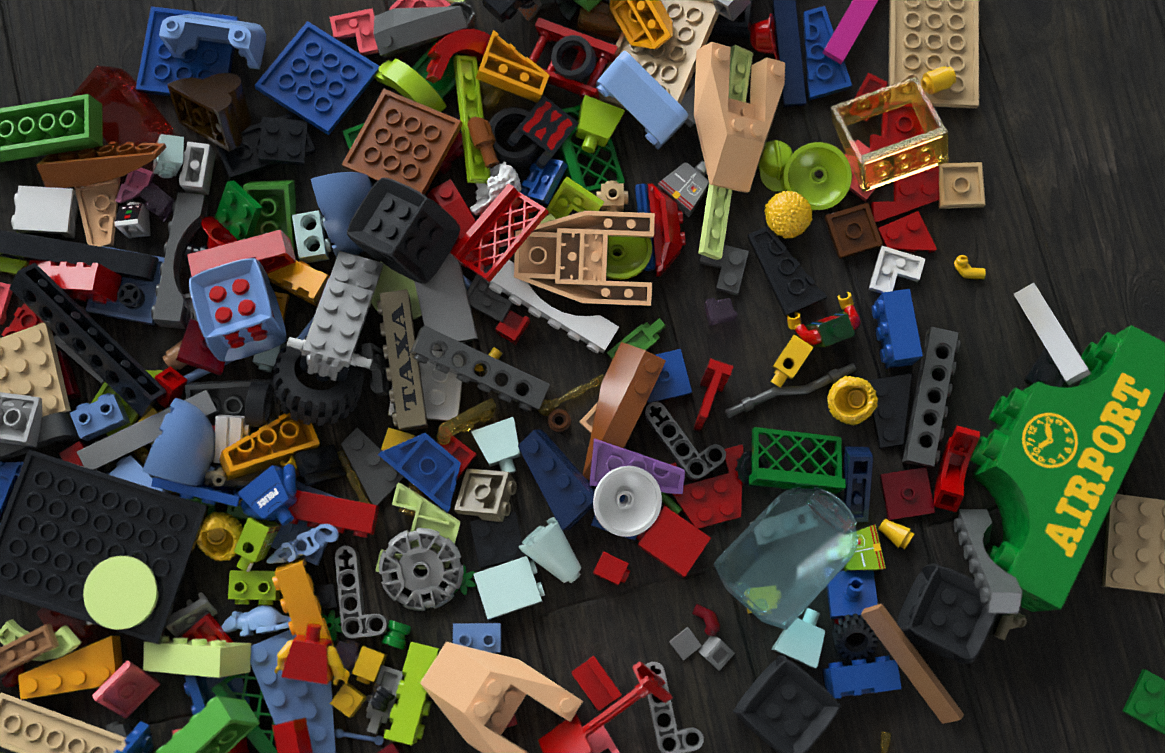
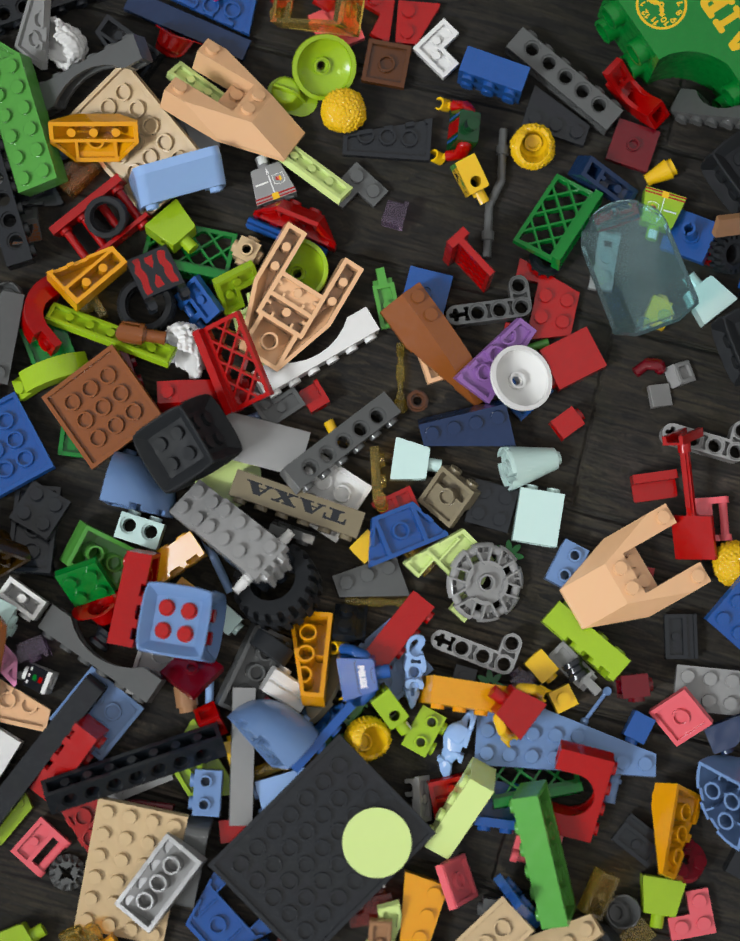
camera: 65 degrees left, 5 degrees up
black wheel [117,283,145,309] -> none
dark tan arm [204,470,226,487] -> none
green wheel [382,620,412,650] -> none

